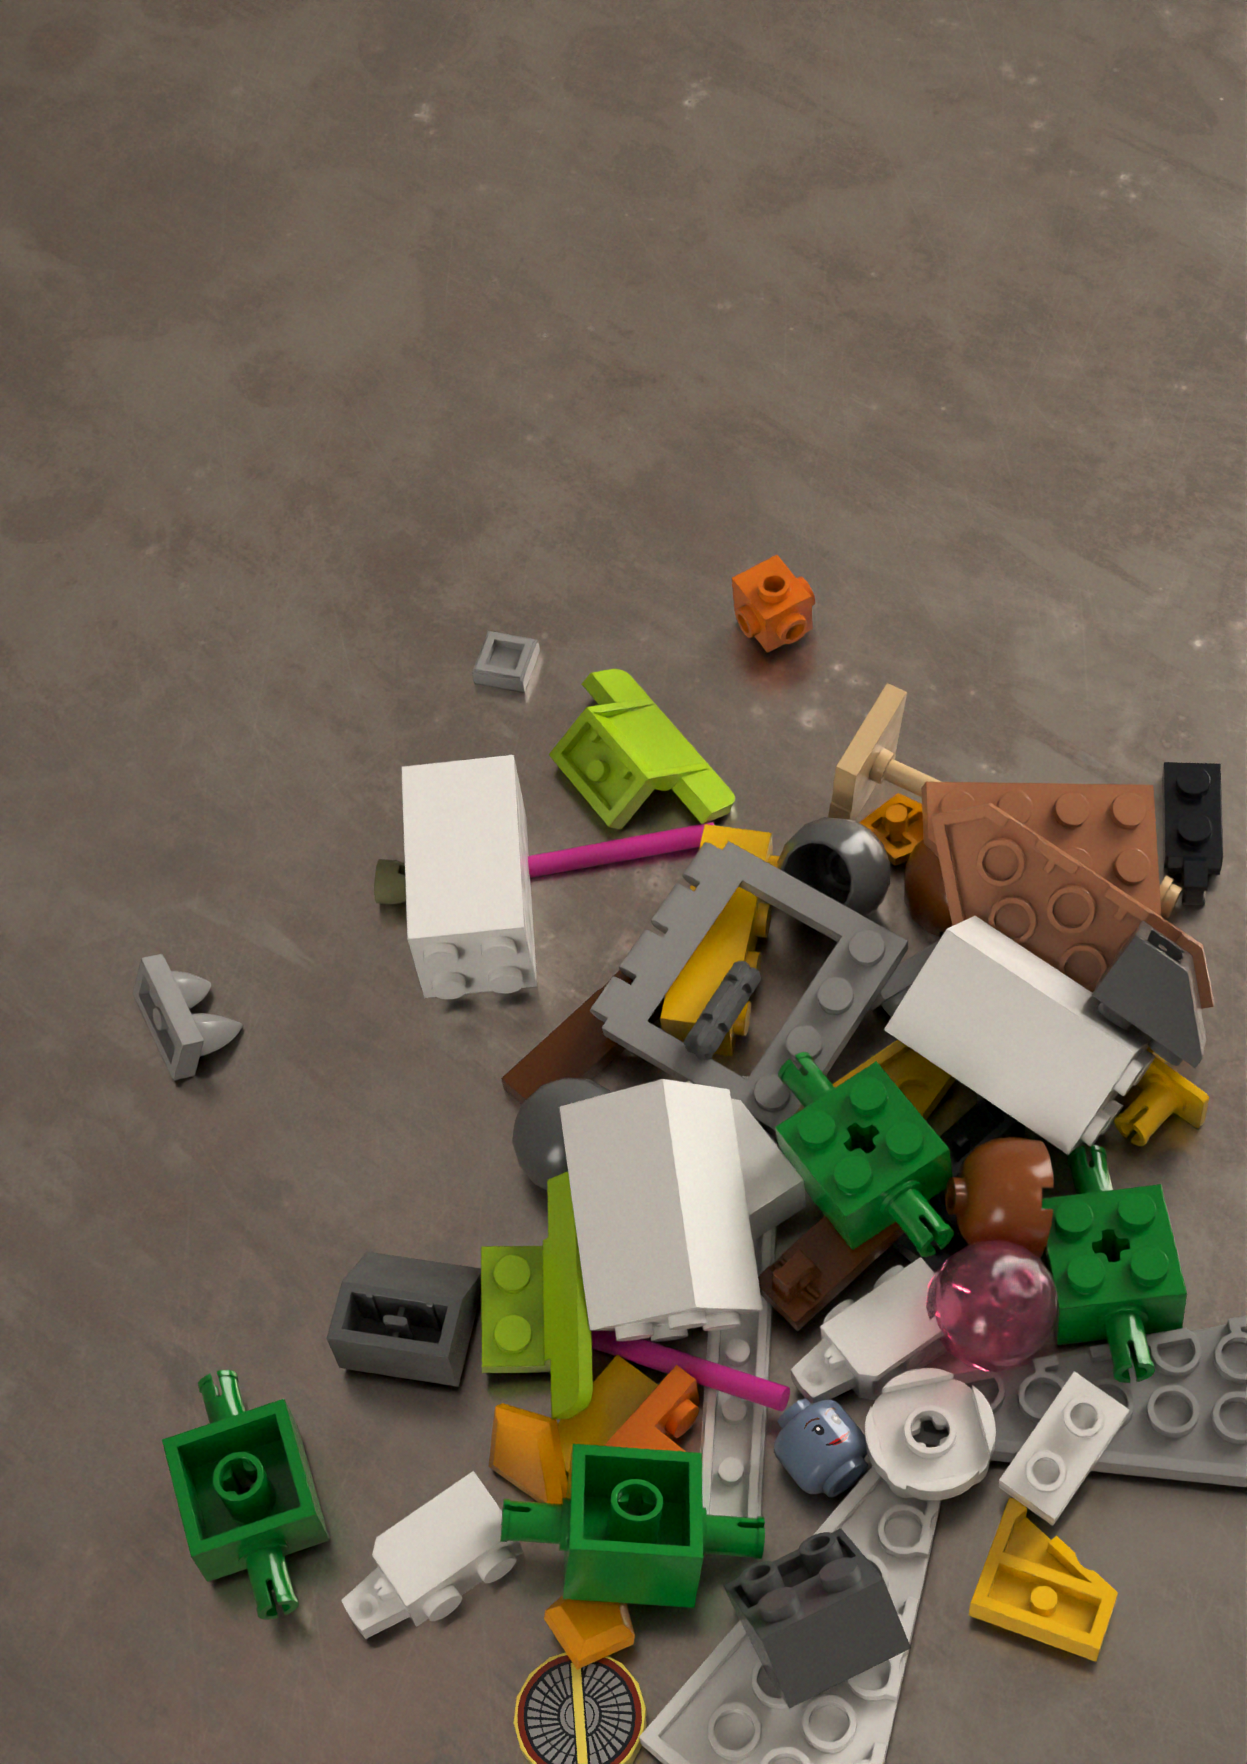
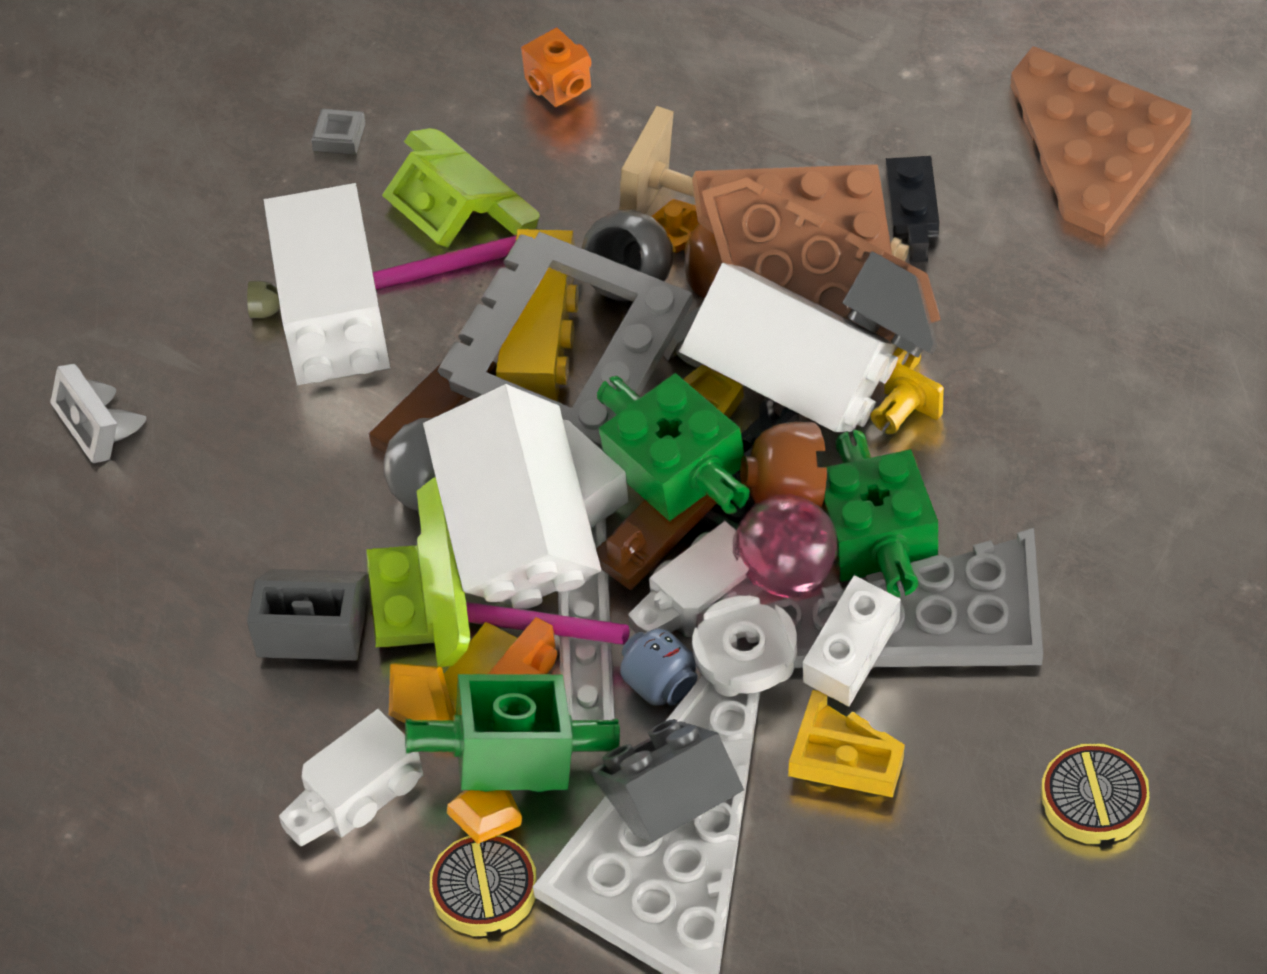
camera: 10 degrees left, 5 degrees down
green brick [162,1370,330,1620] -> none
dark grey axle [684,961,761,1060] -> none

